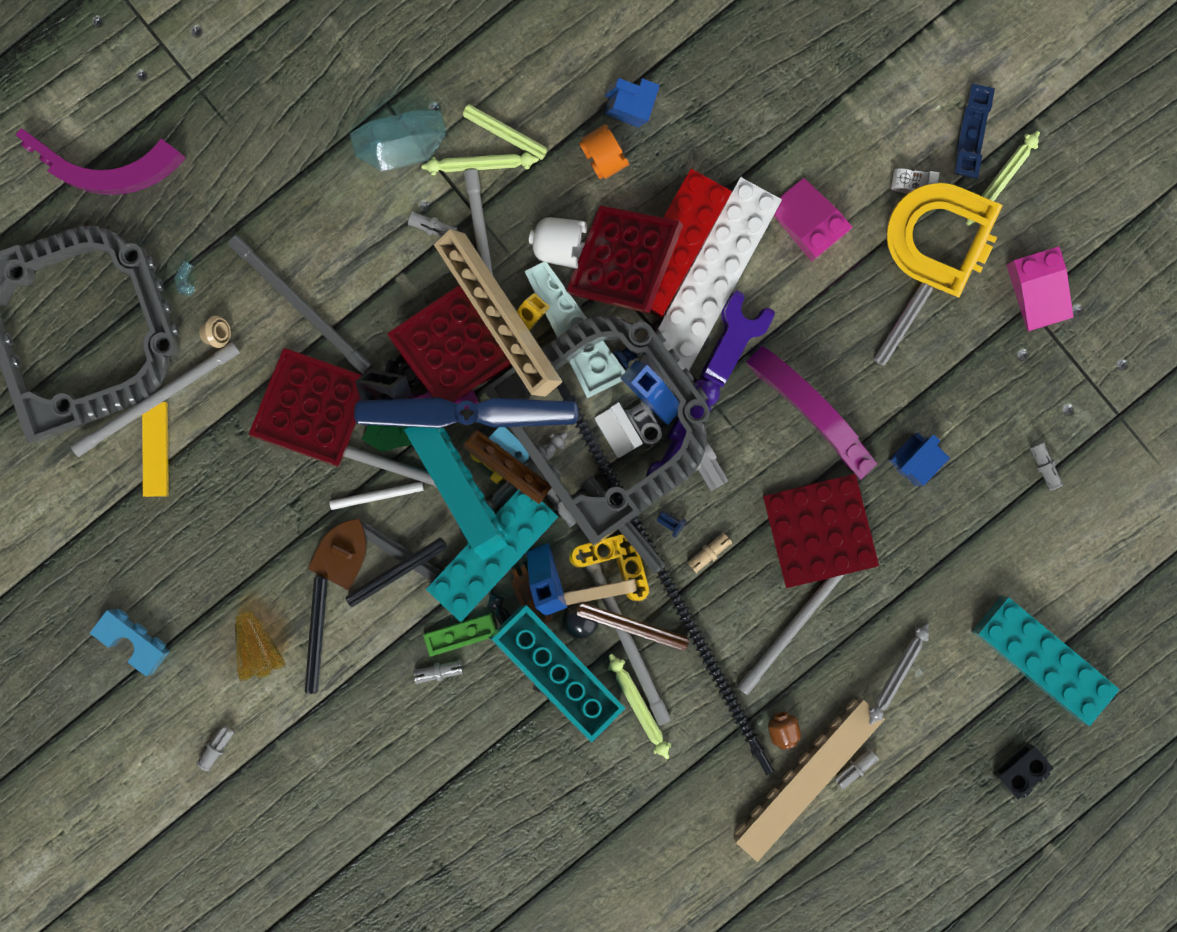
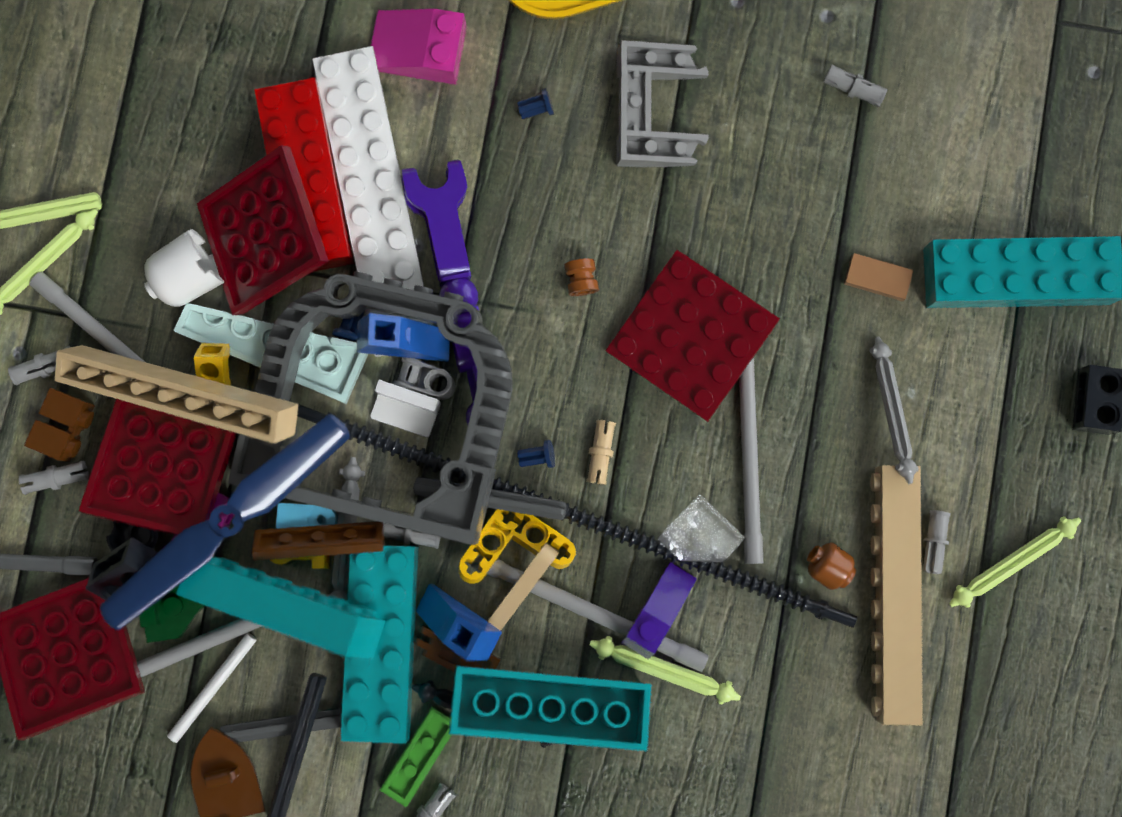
camera: 40 degrees left, 5 degrees down
black hair [562,602,599,639] -> none
axle [577,602,689,651] -> none
orange brick [579,123,630,179] -> none
blue plate [604,78,660,128] -> none
light grey piece [696,442,728,491] -> none
magenta arch [746,346,877,480] -> none
light grey axle [874,283,933,365] -> none
blue plate [888,433,950,486] -> none
none -> light grey pin [19,461,89,495]
none -> reddish brown piece [24,388,95,463]
none -> dark blue piece [517,88,554,120]
none -> dark orange wheel [564,258,599,296]
none -> light grey wedge [616,40,709,167]
none -> dark purple slope [621,562,697,660]
none -> clear plate [658,494,745,562]
none -> medium nougat tile [844,253,913,301]
none -> yellowish green wheel [949,516,1081,608]

